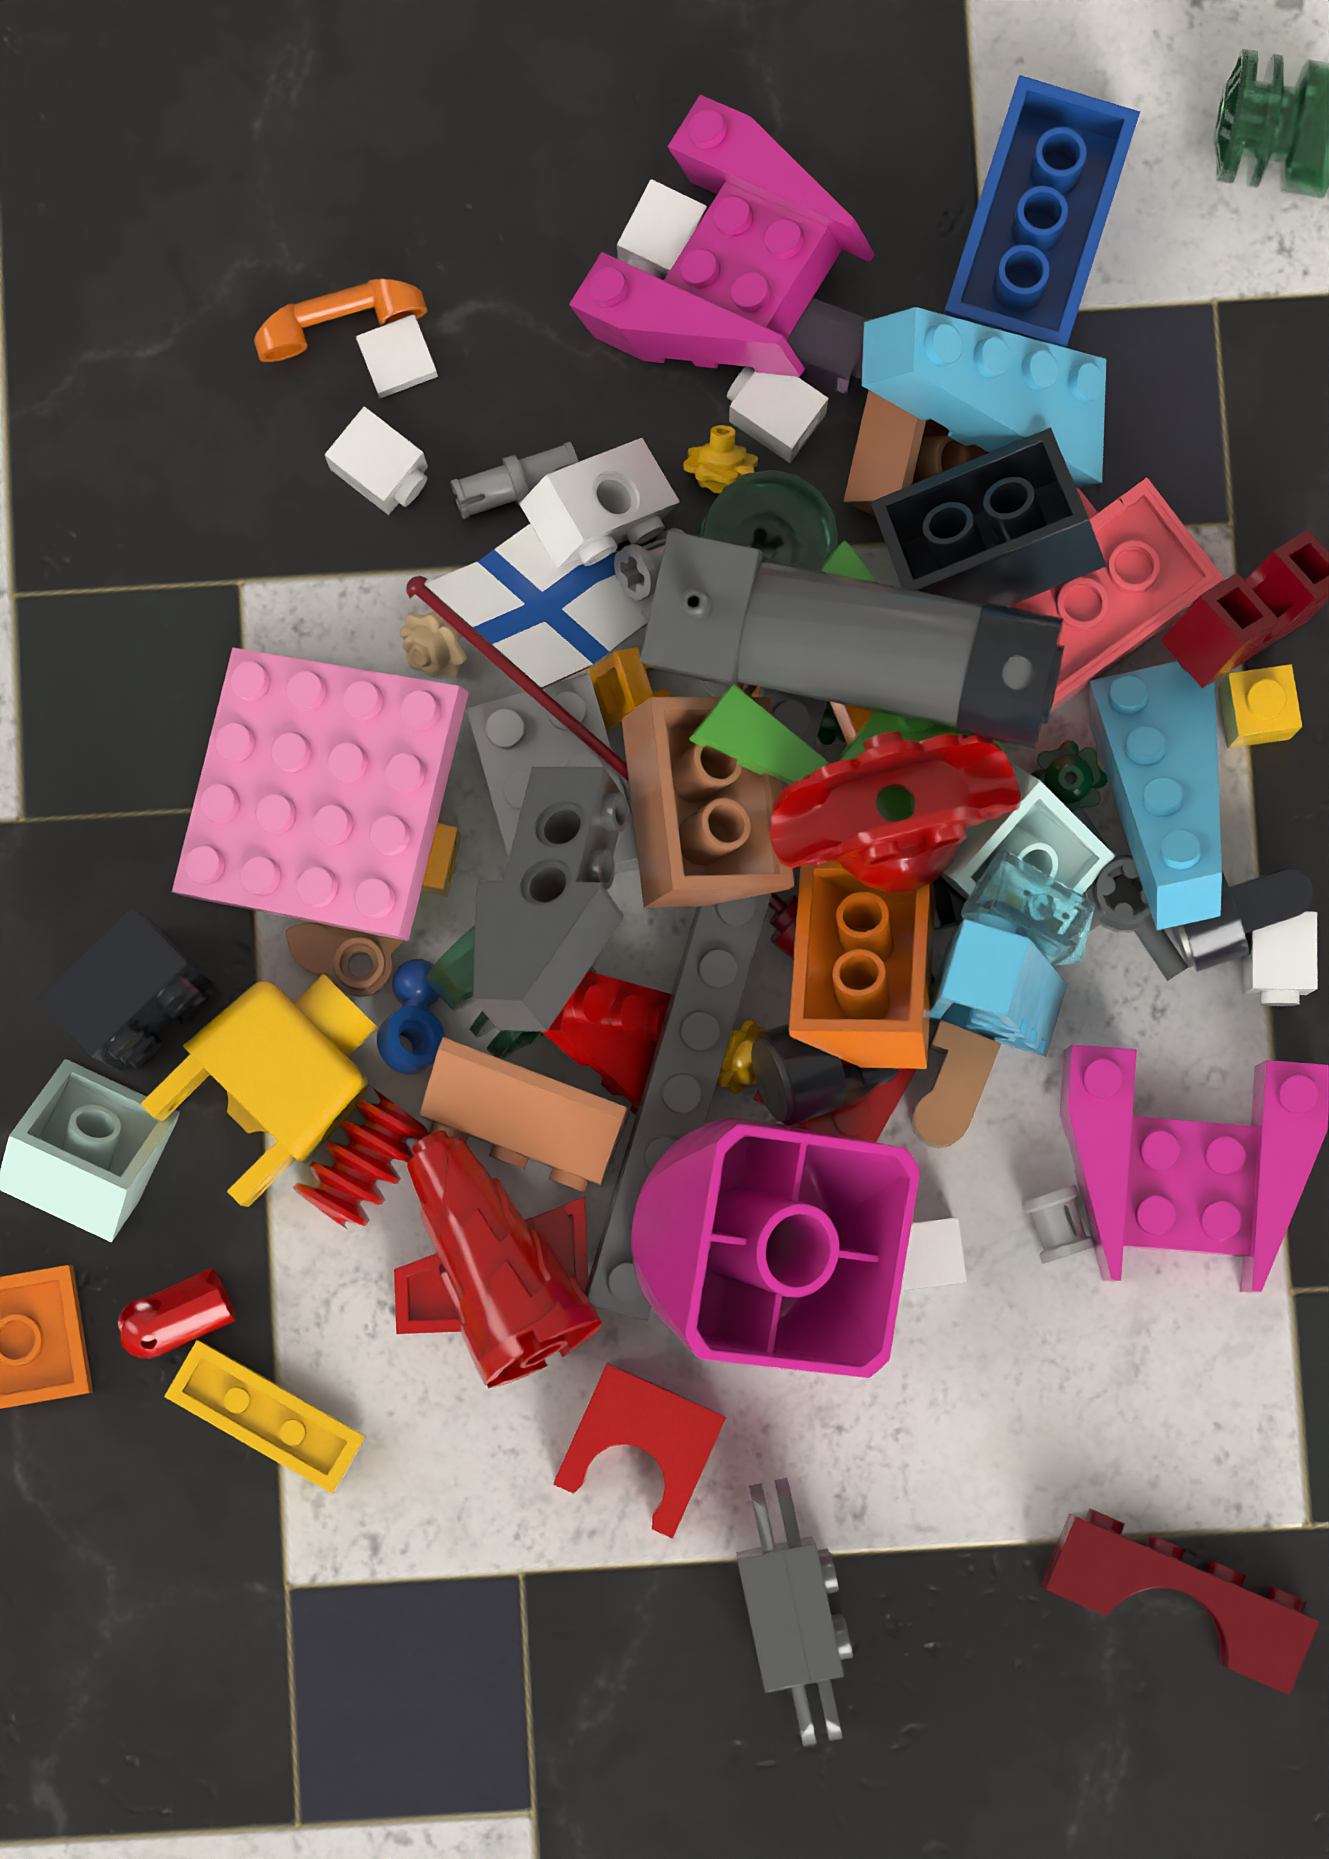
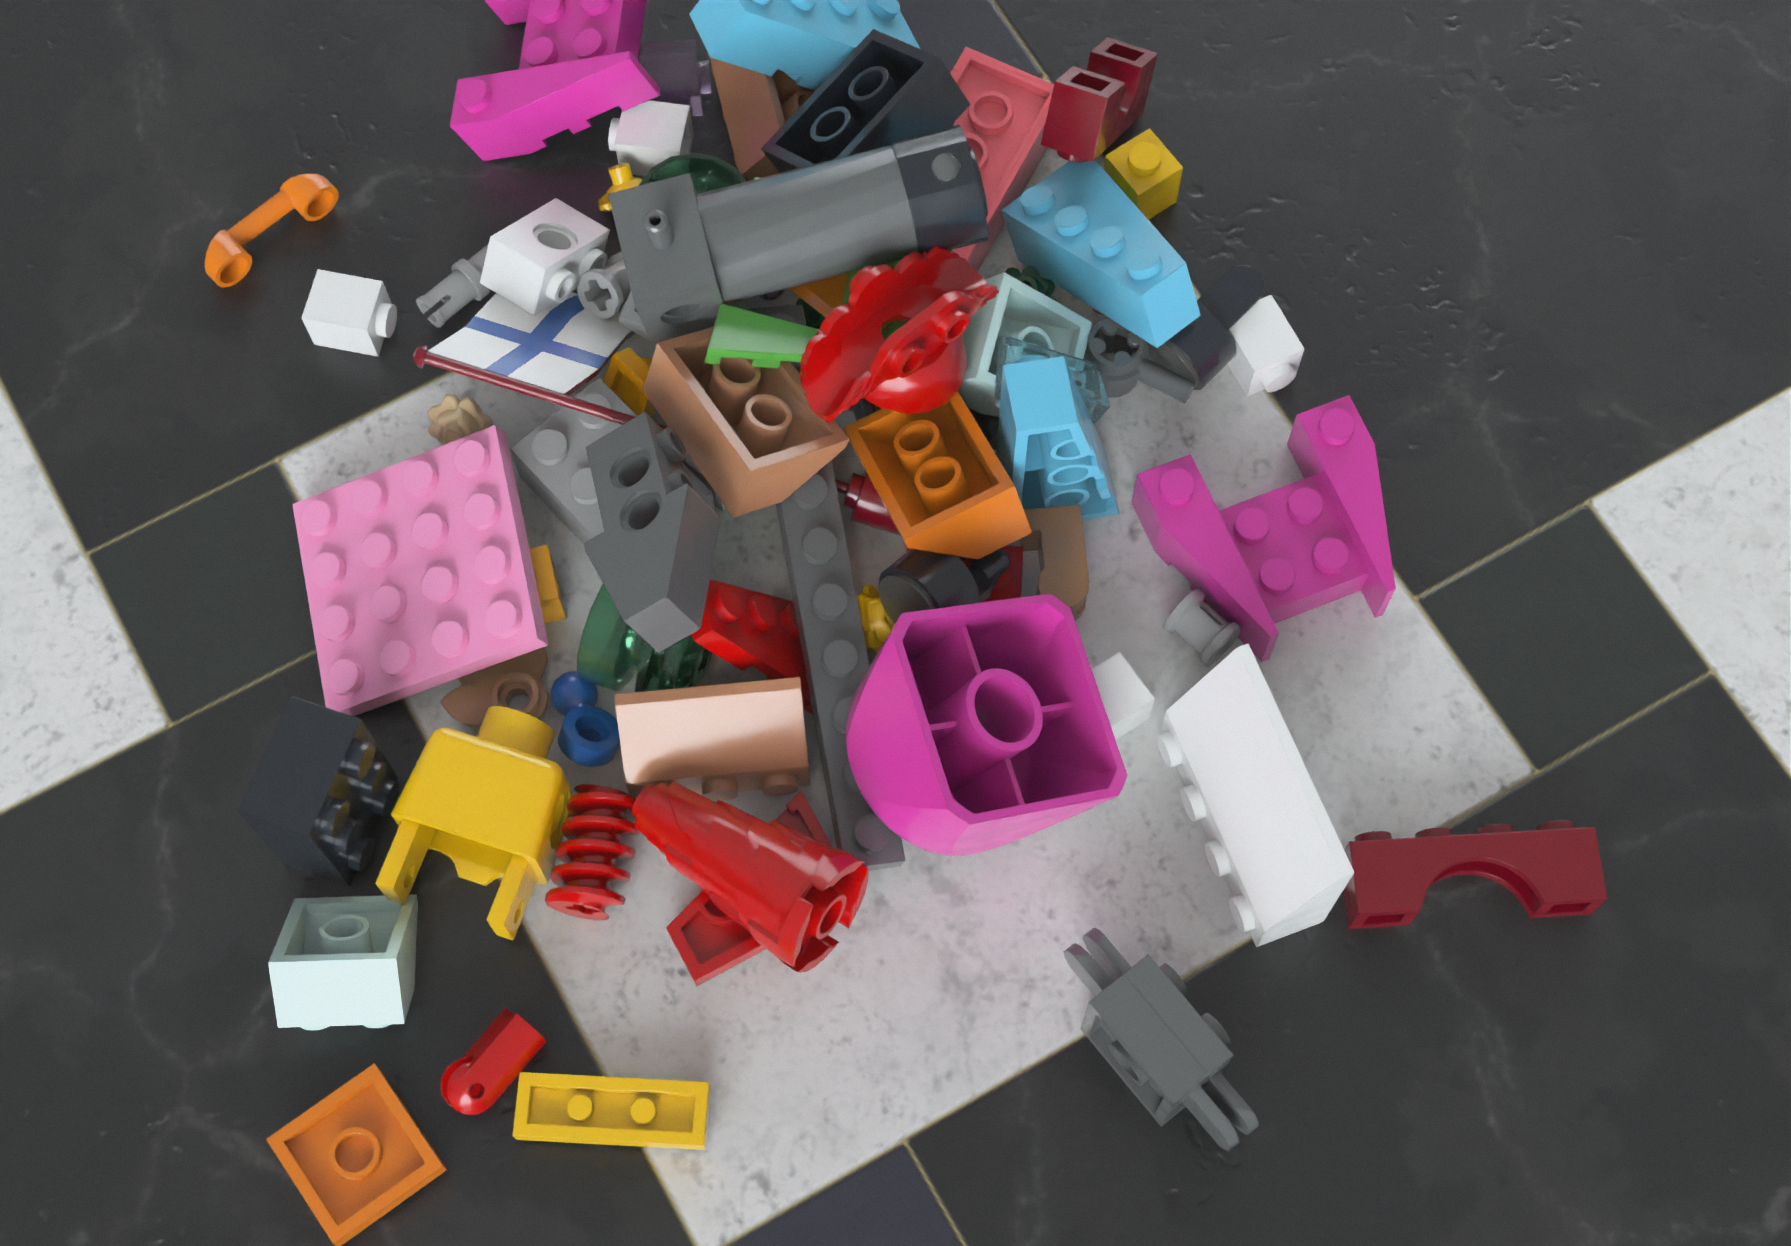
camera: 30 degrees left, 15 degrees down
white tile [356,314,438,399] -> none
red piece [553,1363,726,1539] -> none
white brick [617,179,707,280] -> none
none -> white slope [1157,643,1354,947]

